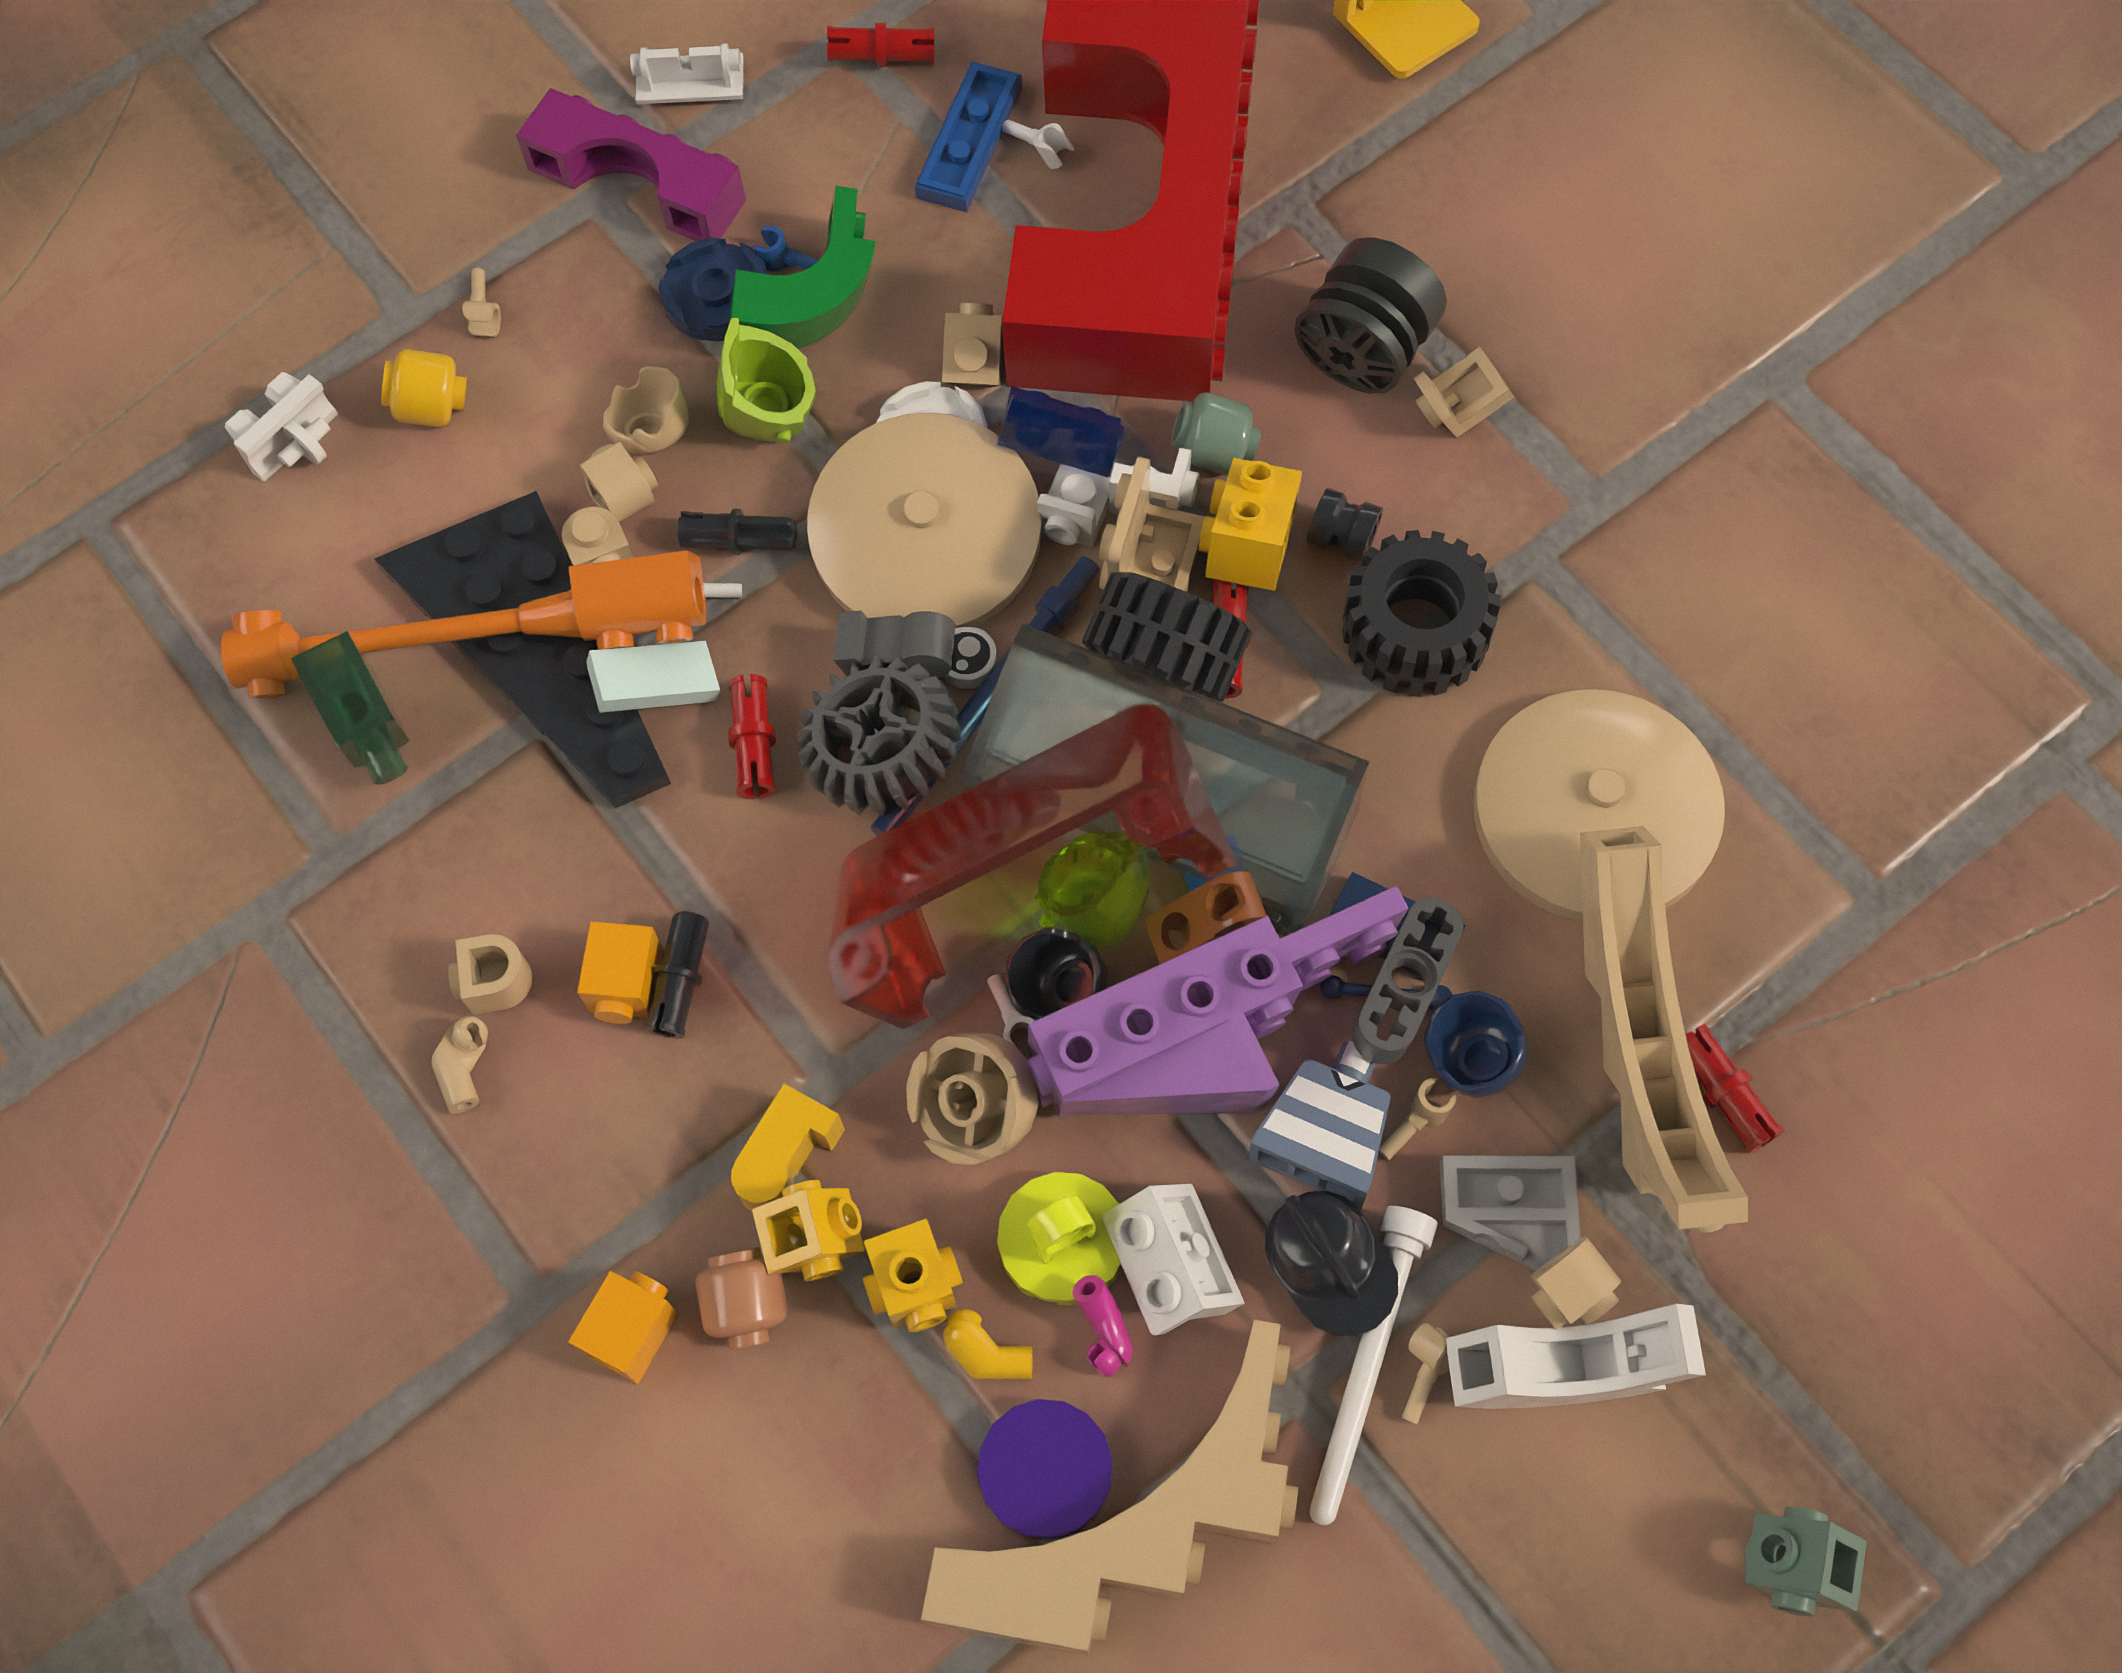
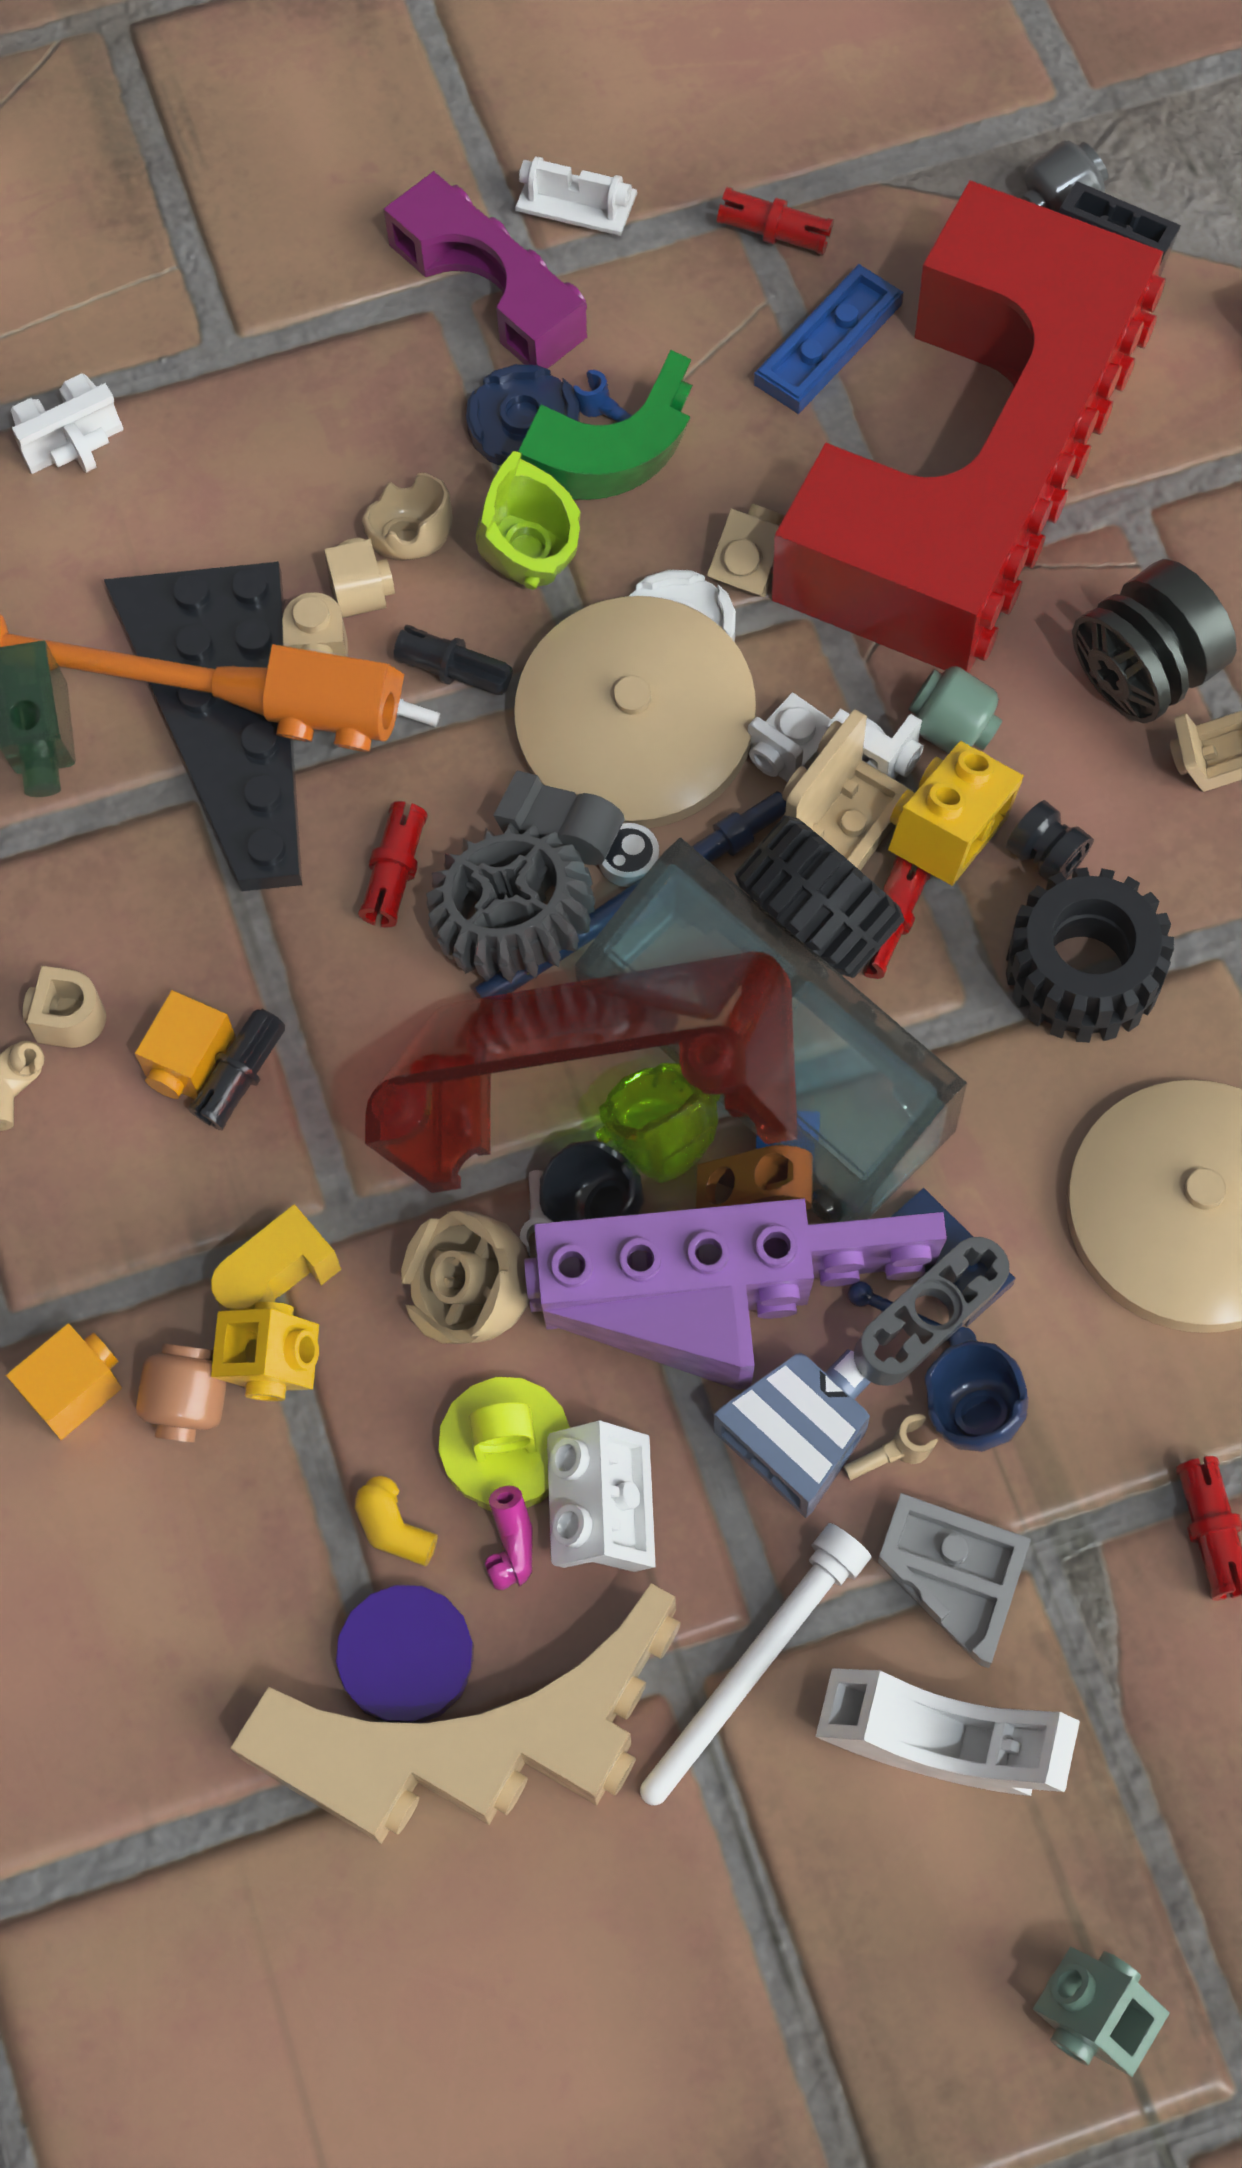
camera: 20 degrees right, 0 degrees up
yellow head [381,349,467,428] -> none
tan hand [462,268,501,337] -> none
light aqua tile [586,641,720,713] -> none
yellow brick [862,1218,963,1332] -> none
clear blue bracket [997,386,1124,478] -> none
white hand [1002,120,1075,169] -> none
black piece [1265,1191,1399,1336] -> none
tan hand [1402,1323,1450,1424] -> none
tan plate [1530,1236,1621,1330] -> none
tan arch [1580,826,1748,1232] -> none

